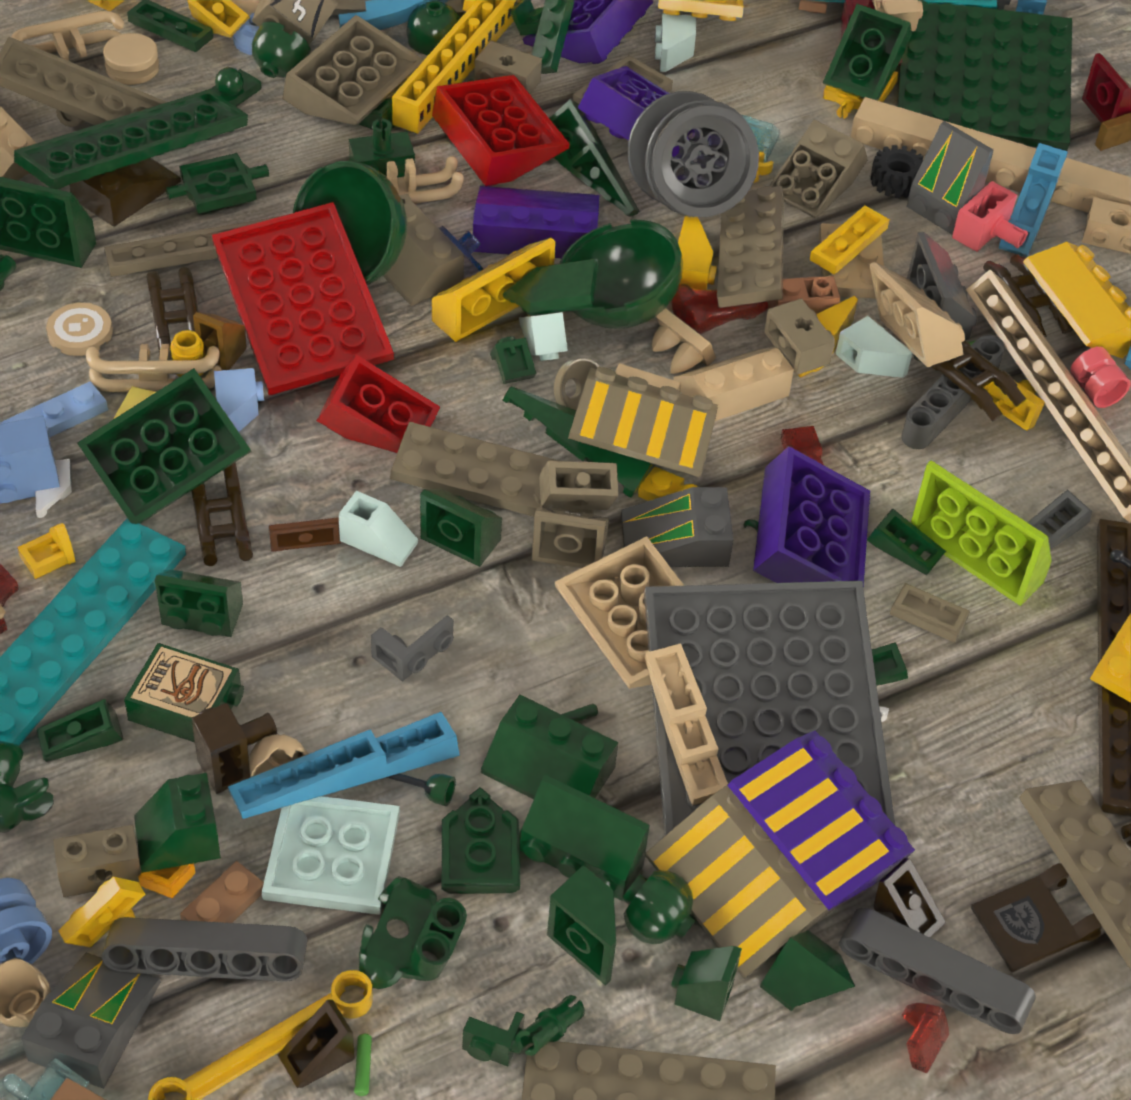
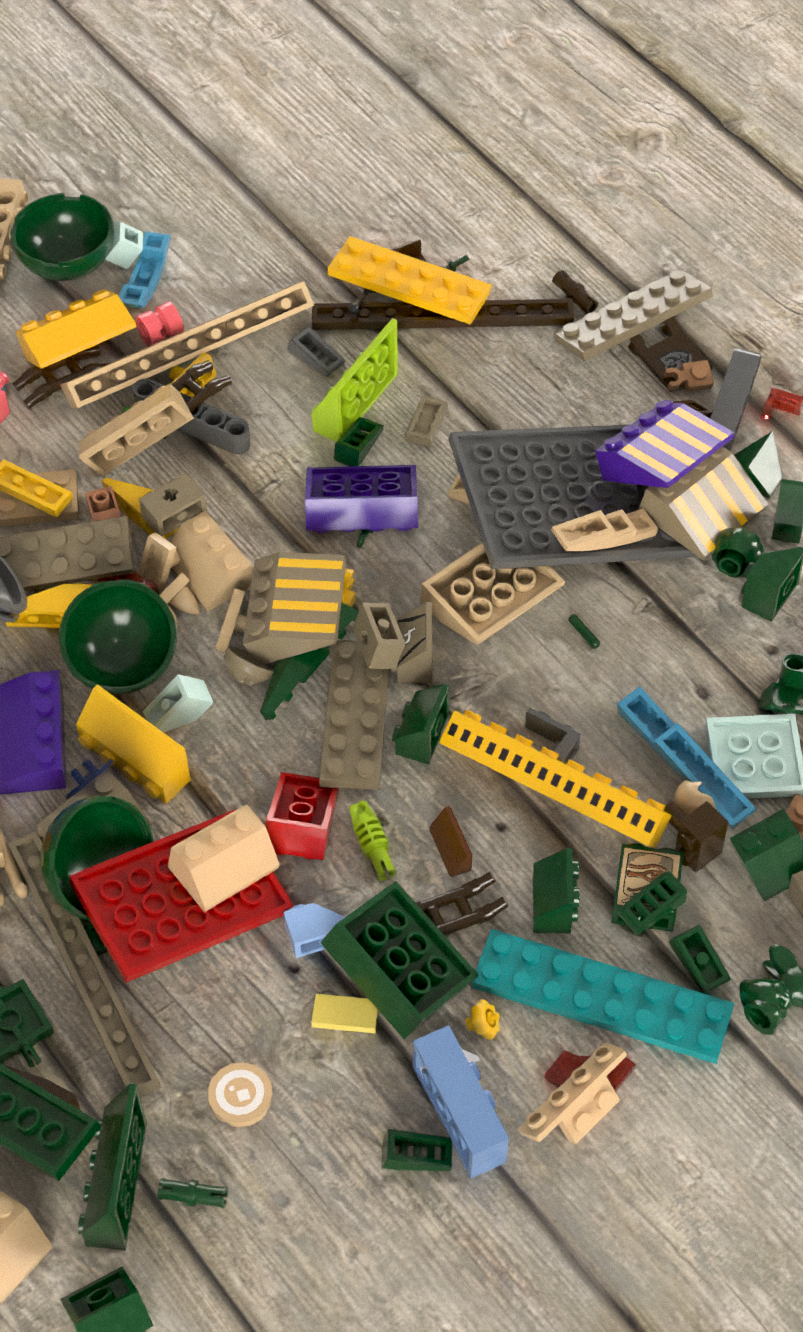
camera: 95 degrees left, 5 degrees up
light blue plate [0,381,108,437] -> none
yellow tile [17,523,76,579] -> none
tan piece [86,344,222,392] -> none
dark brown piece [147,267,199,356] -> none
yellow brick [170,330,205,377] -> none
pearl gold slope [193,312,247,371] -> none
light aqua slope [339,491,418,567] -> none
dark green hinge [386,773,456,806] -> none
dark green tile [441,787,520,894] -> none
dark green slope [481,694,619,799] -> none
dark green bracket [490,336,537,384] -> none
dark green tile [502,259,598,316] -> none
dark green slope [520,774,650,901] -> none
dark grey slope [621,487,734,567] -> none
clear red plate [780,426,824,465] -> none
light aqua slope [836,316,912,378] -> none
dark grey slope [907,232,977,340] -> none
none -> tan tile [135,533,180,595]
none -> tan slope [168,804,280,912]
none -> lime hinge [349,800,397,881]
none -> yellow brick [439,709,672,848]
none -> yellow piece [465,999,500,1040]
none -> dark green slope [617,870,687,935]
none -> medium nougat plate [664,360,714,392]

